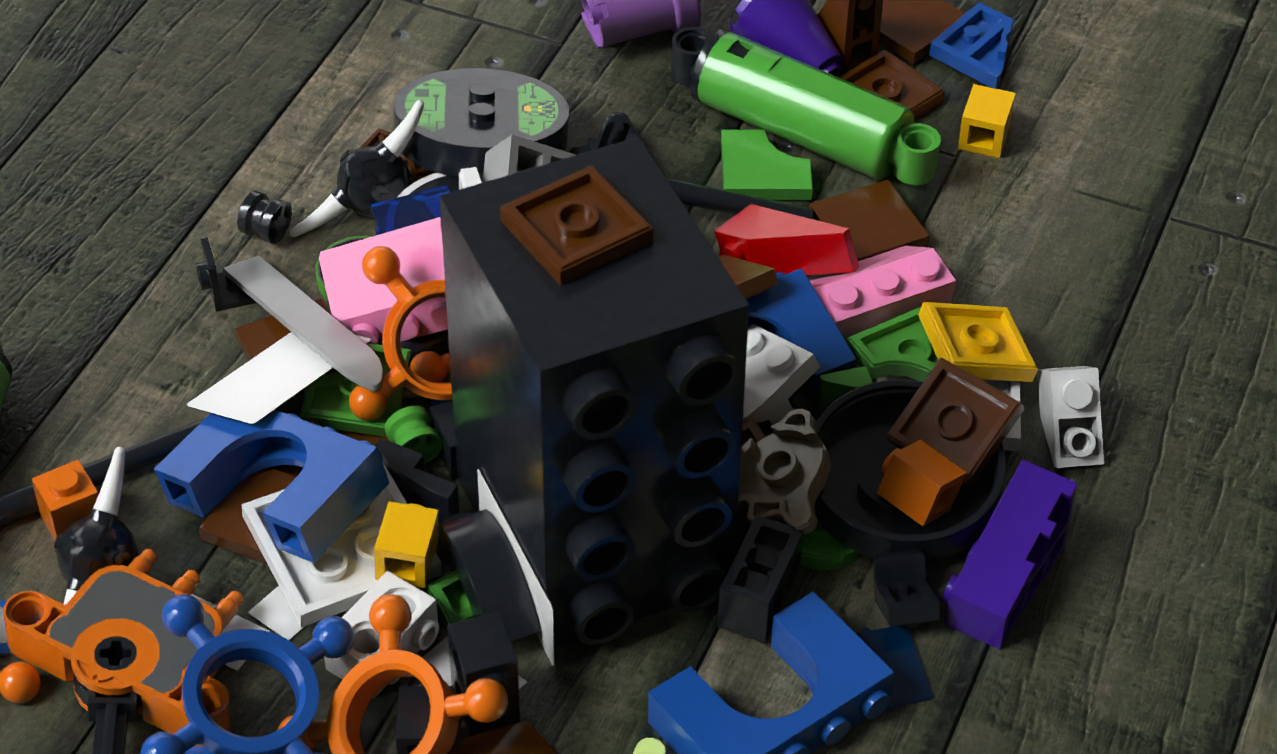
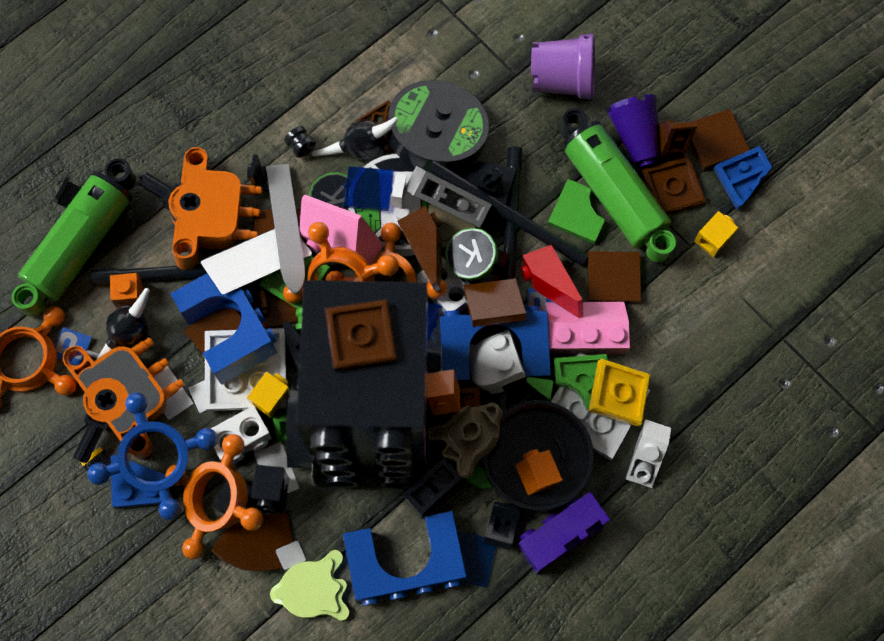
camera: 25 degrees right, 25 degrees up
reddish brown tile [886,357,1025,490] -> none
none -> orange piece [138,147,262,270]

